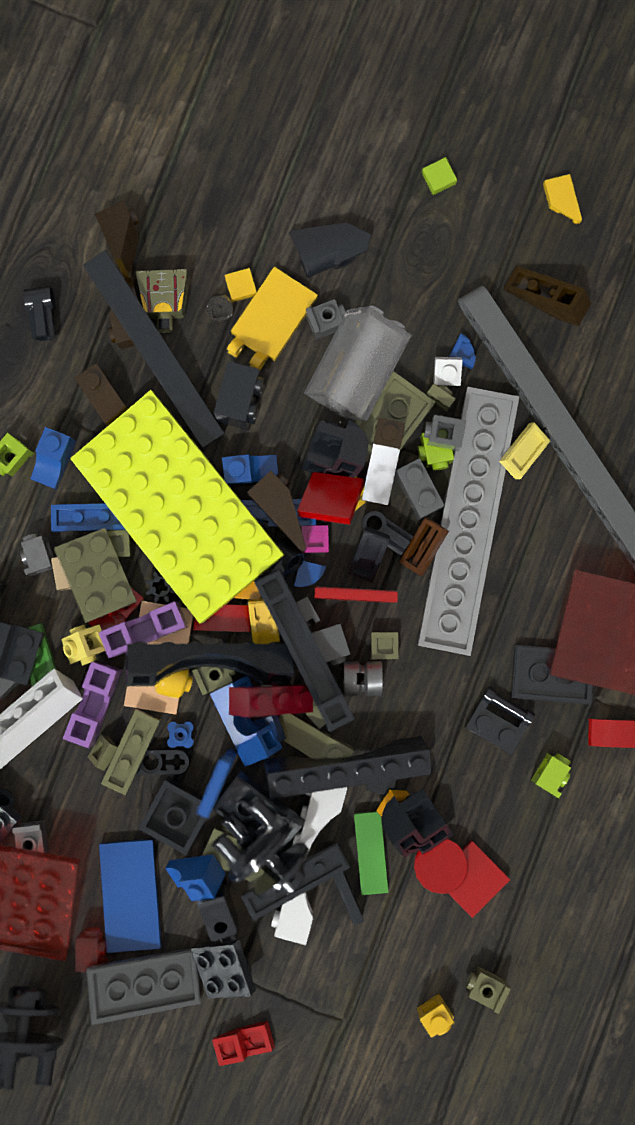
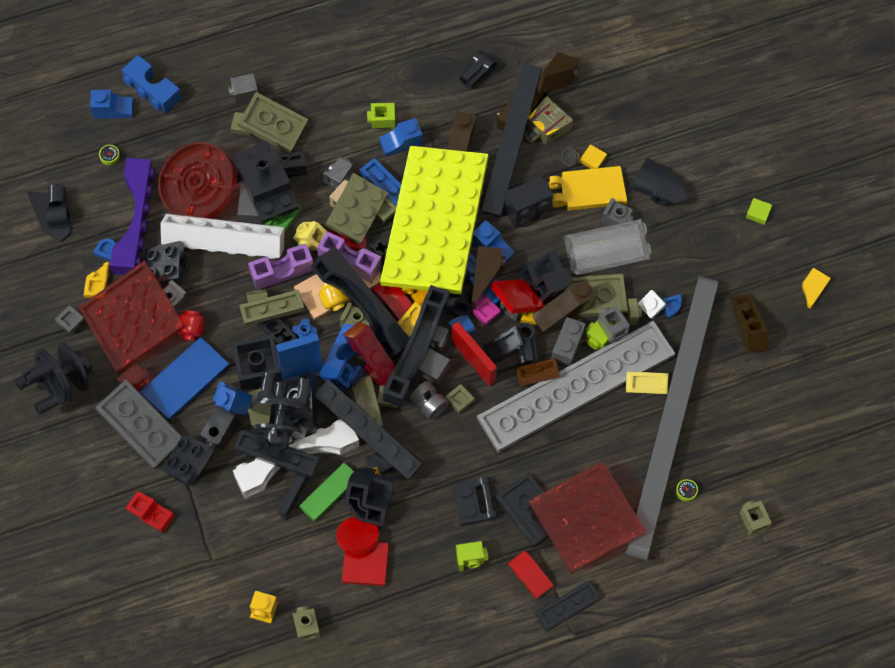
camera: 45 degrees right, 20 degrees down
none -> red head [177,311,205,341]

